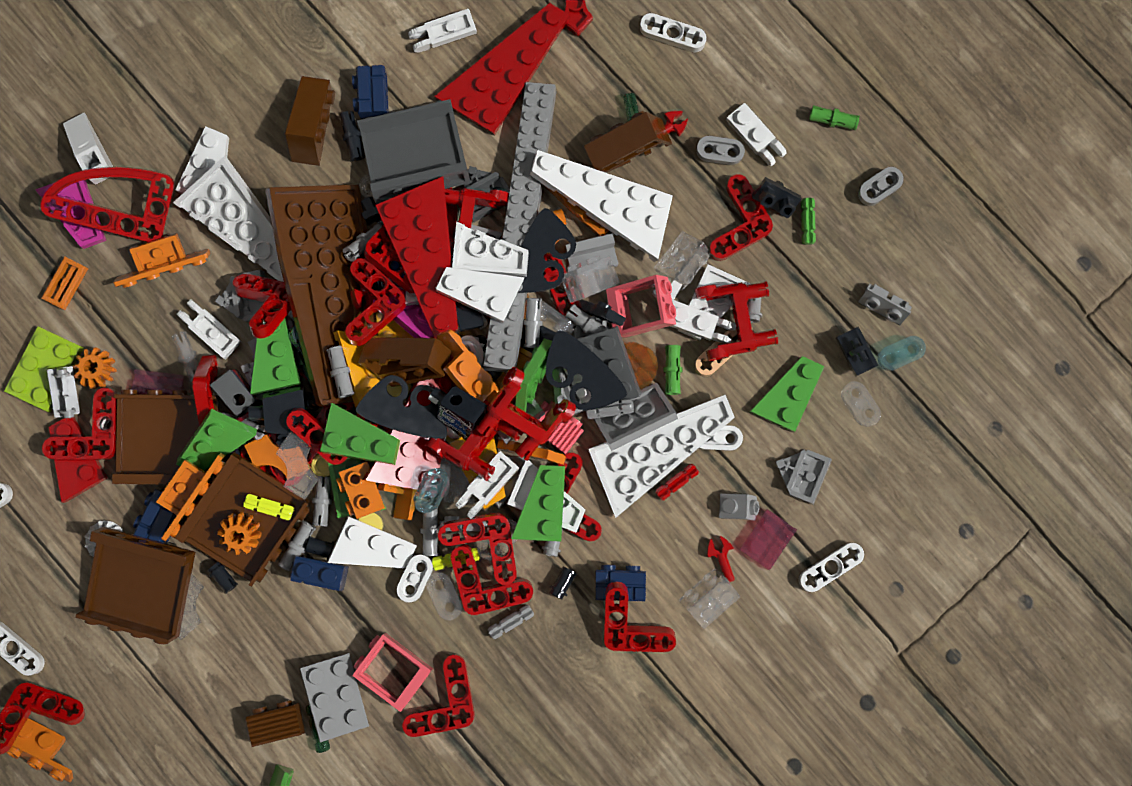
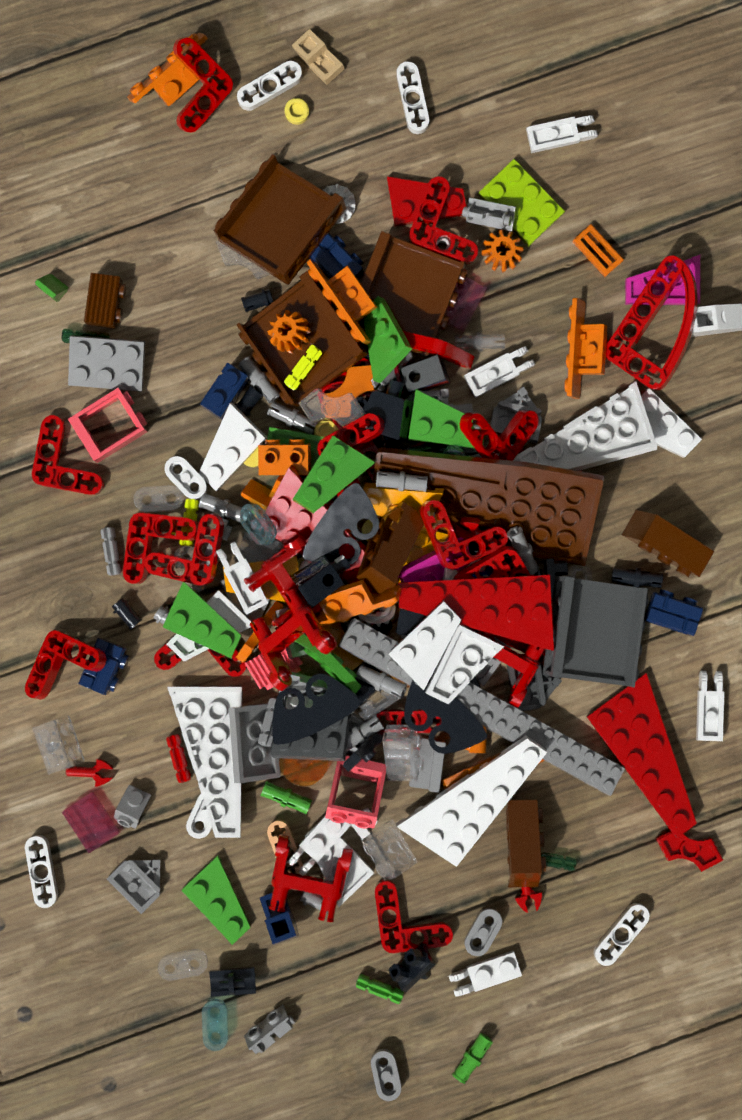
camera: 110 degrees right, 5 degrees up
none -> dark blue brick [260,893,299,945]
none -> light yellow tile [285,98,309,125]

